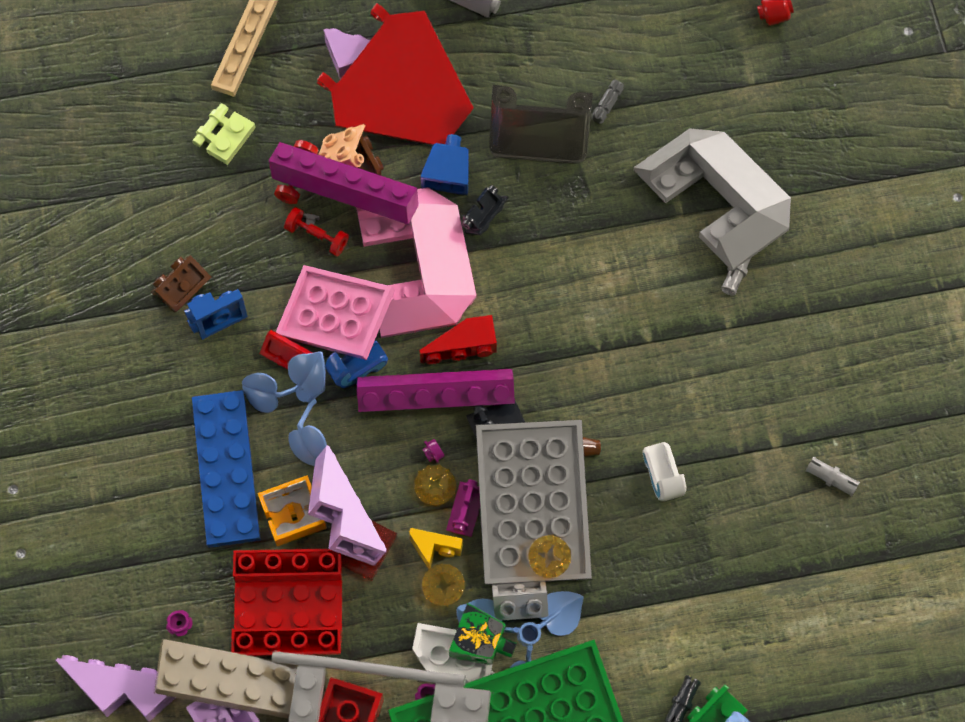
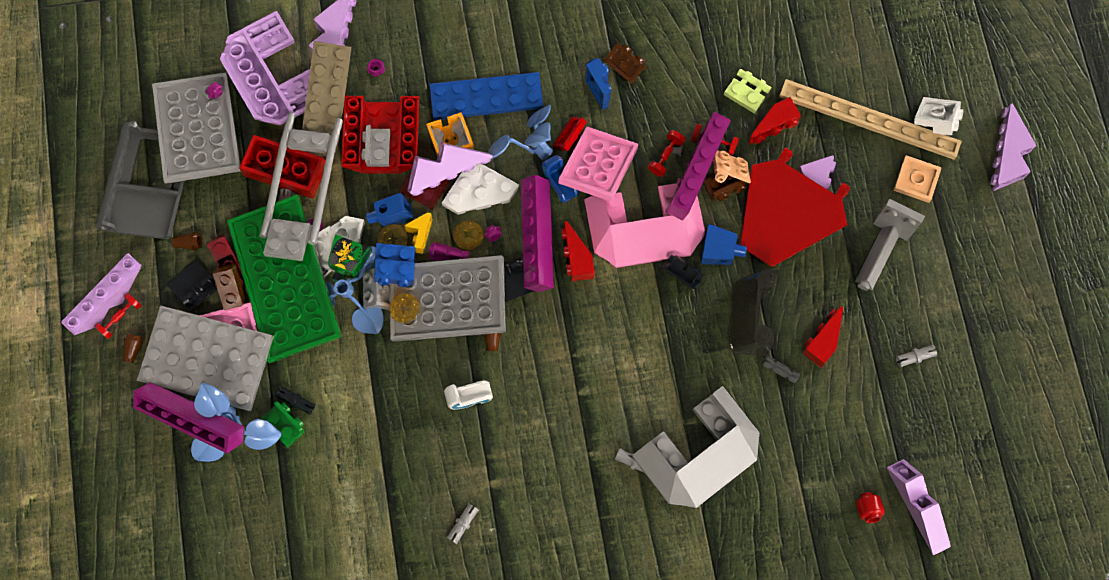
camera: 90 degrees right, 5 degrees up
none -> light grey bracket [362,125,391,167]
none -> blue torso [366,193,414,227]
none -> blue plate [373,243,415,287]
none -> white plate [442,163,519,215]
none -> red slope [748,97,801,145]
none -> red slope [803,306,843,368]

